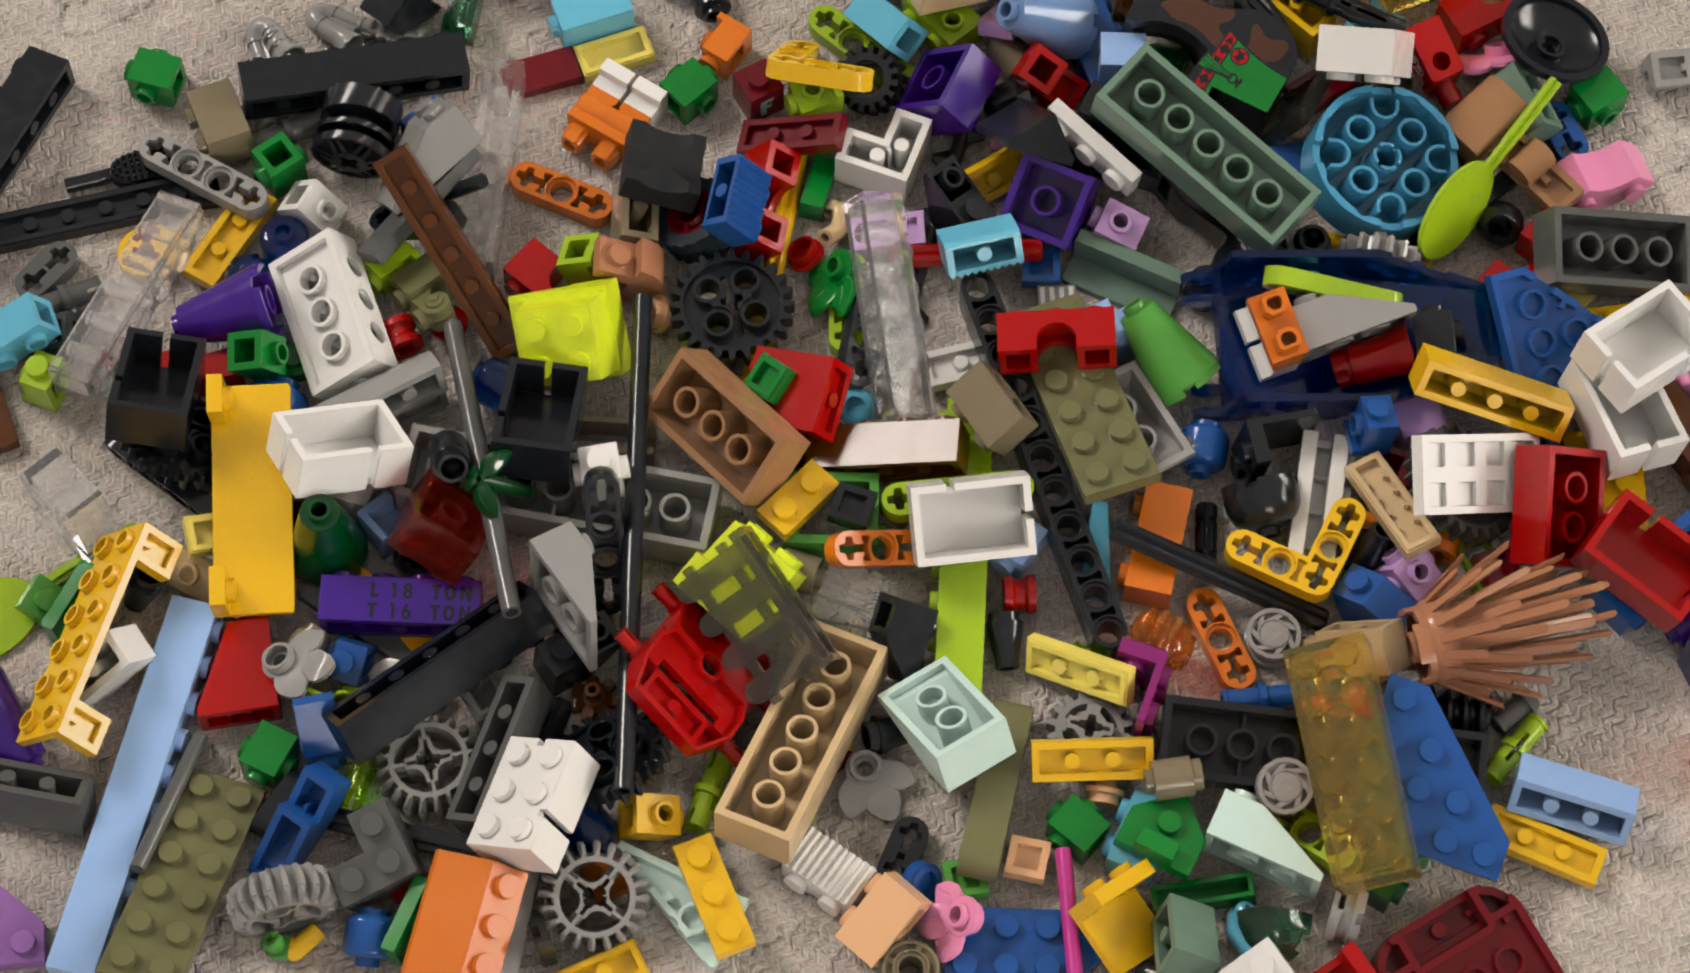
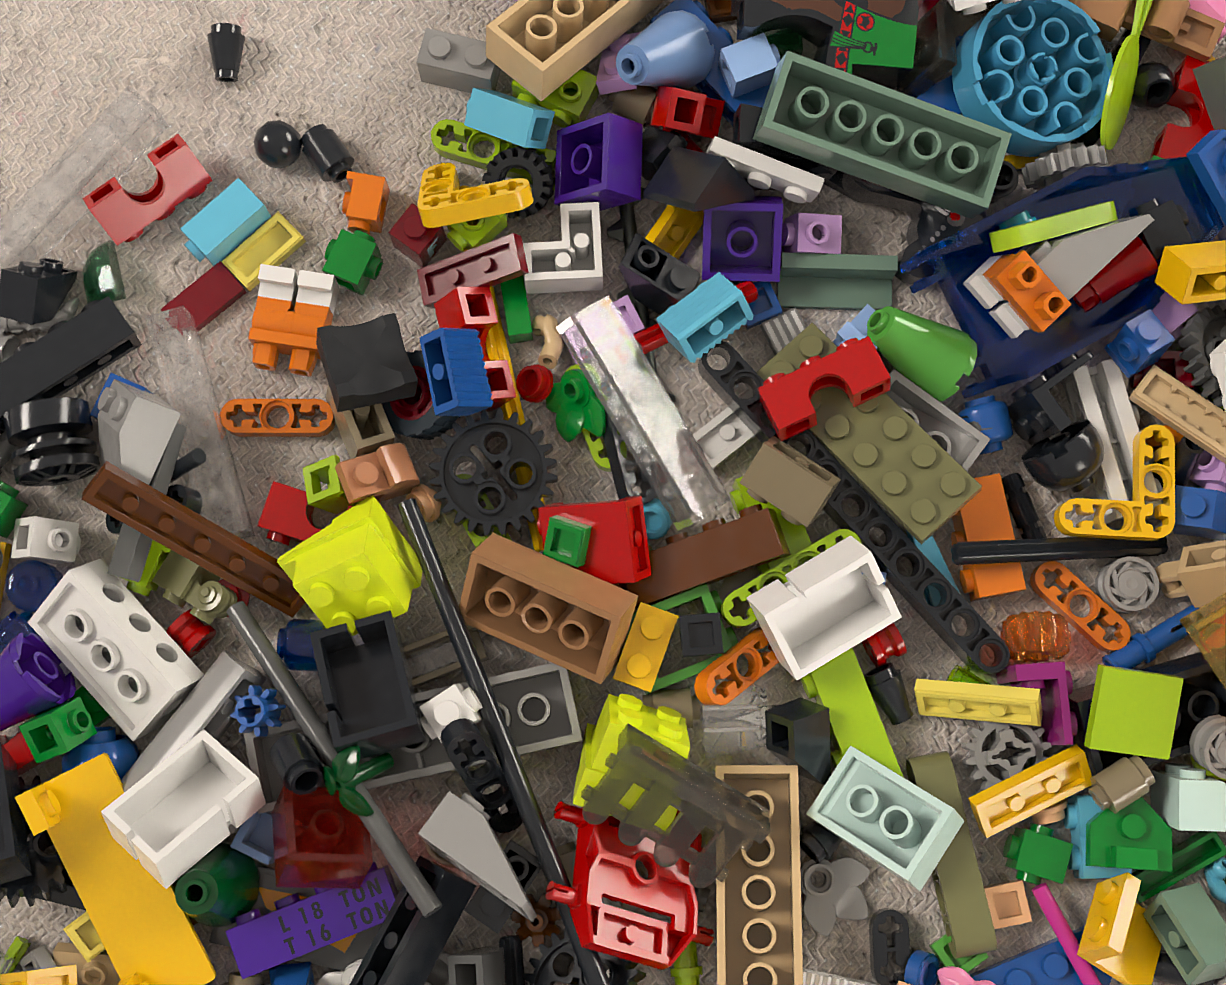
camera: 25 degrees left, 15 degrees up
none -> blue gear [230,685,286,737]
none -> lime tile [1084,664,1184,760]

